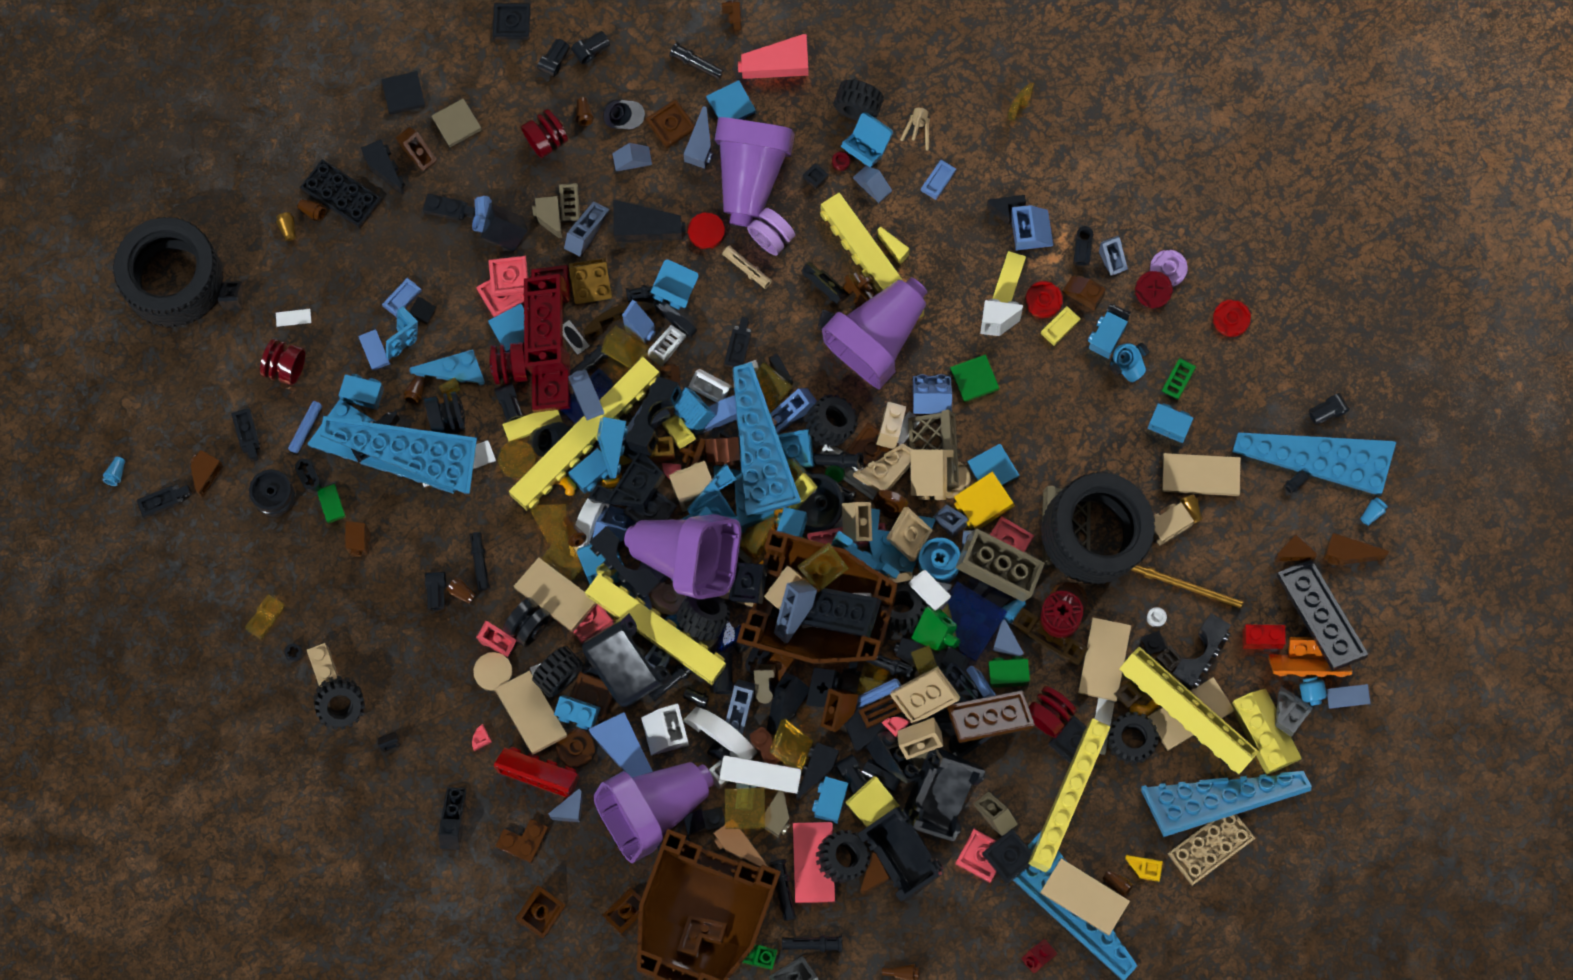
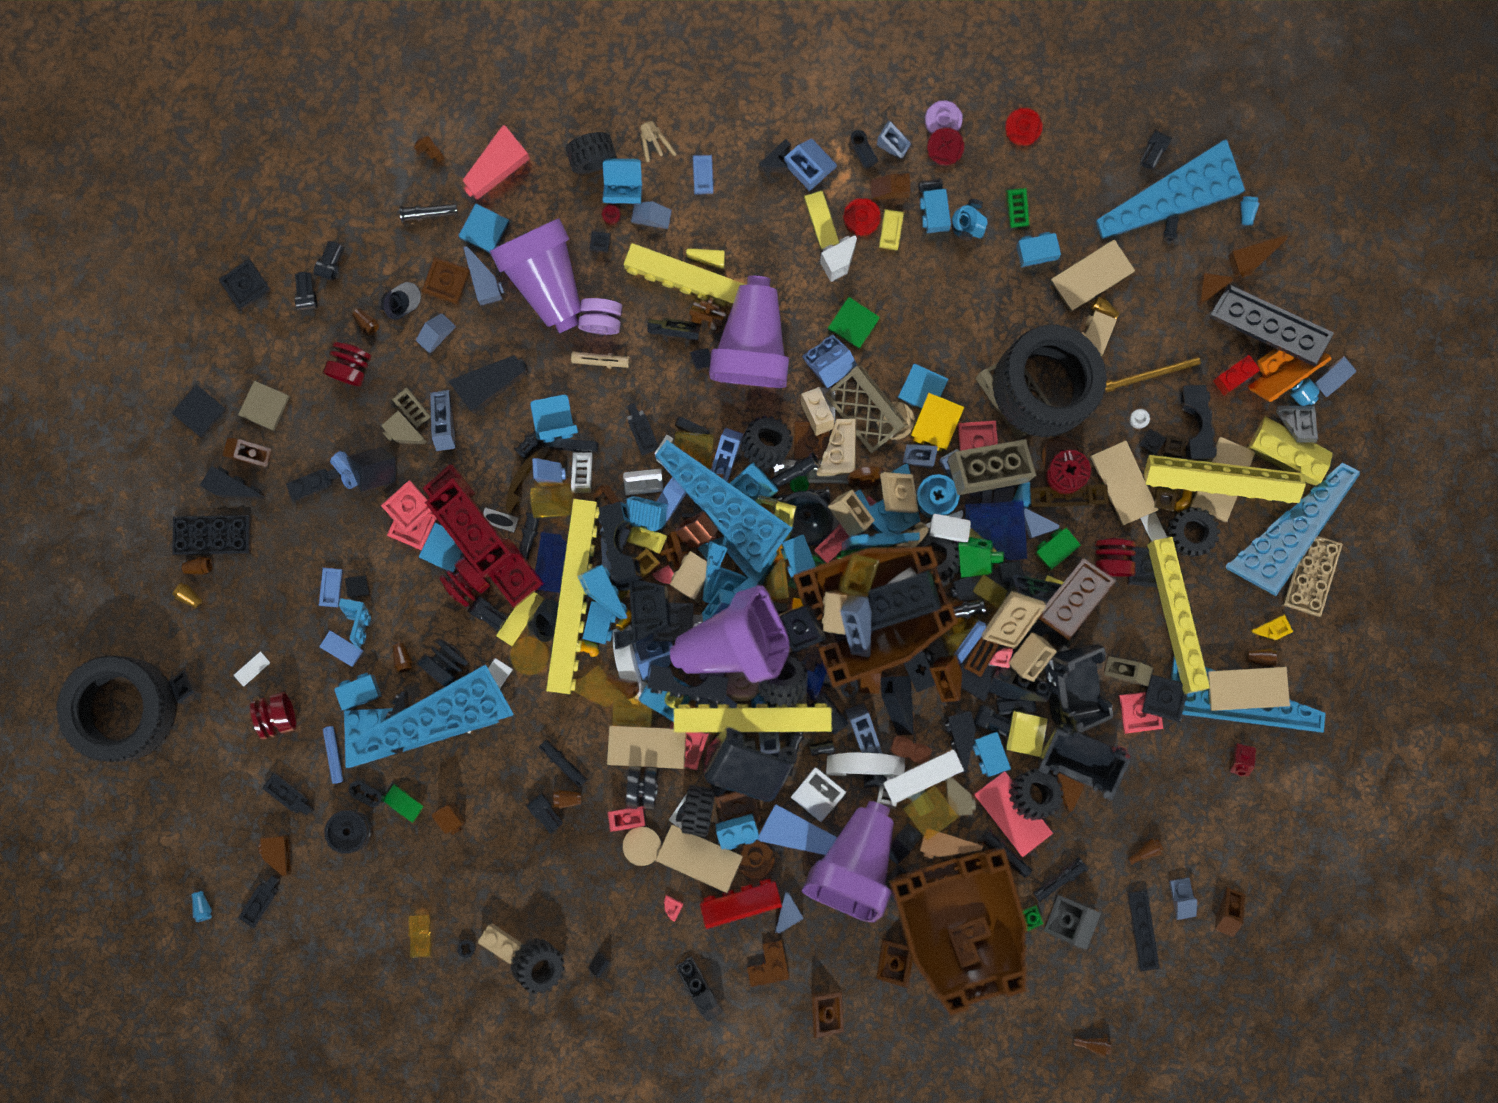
camera: 35 degrees left, 10 degrees up
dark azure wing [409,350,485,385] -> none
clear yellow plate [439,378,461,397] -> none
sand blue slope [568,369,605,420] -> none
pearl gold bracket [569,258,612,304] -> none
red tile [688,212,725,249] -> none
dark tan leg [754,664,776,704] -> none
clear yellow tile [769,719,813,772] -> none
tan panel [911,449,954,500] -> none
medium blue tile [966,666,996,698] -> none
clear yellow slope [1008,82,1034,121] -> none

